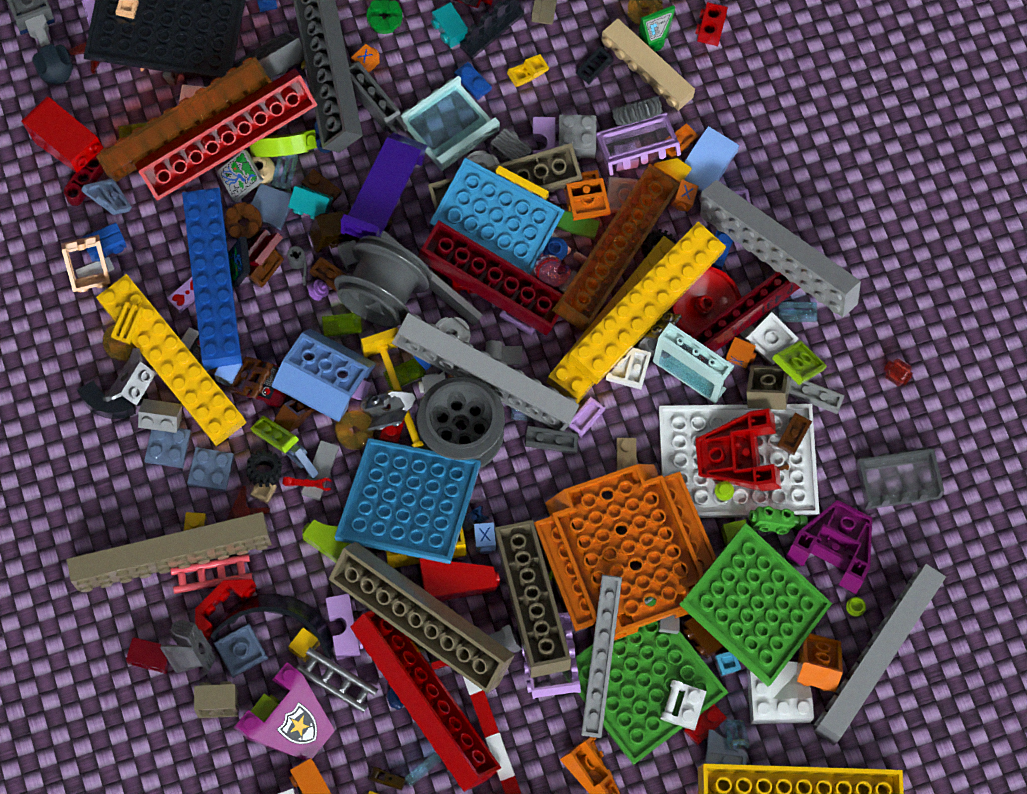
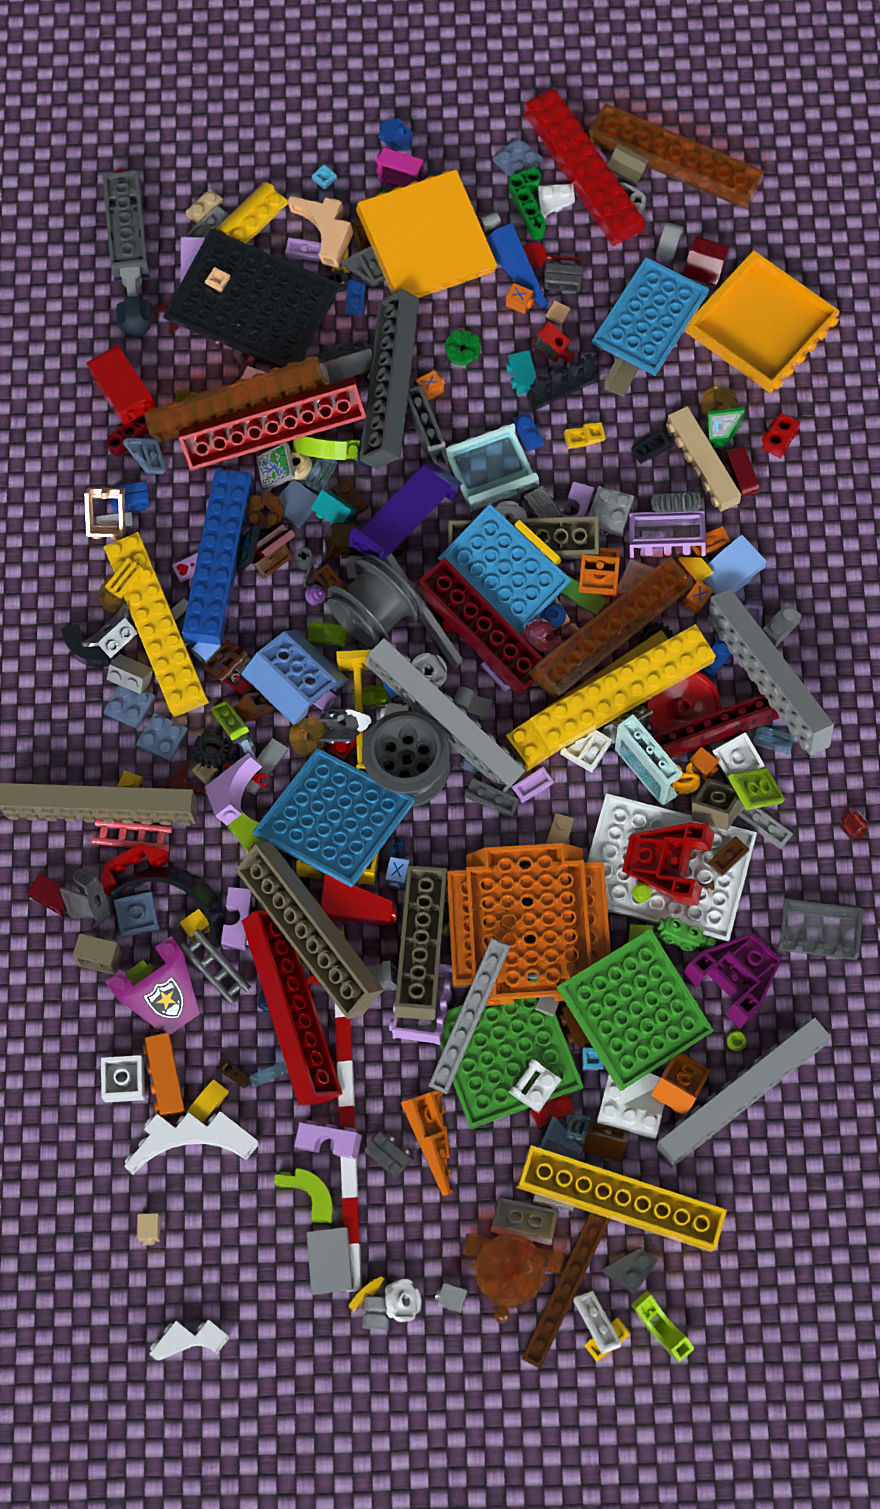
camera: 25 degrees right, 0 degrees up
none -> lavender arch [205,752,262,825]
none -> reddish brown panel [583,1122,629,1162]
none -> light orange piece [671,763,701,794]
none -> dark red beam [725,445,760,498]
none -> light grey brick [762,603,801,647]

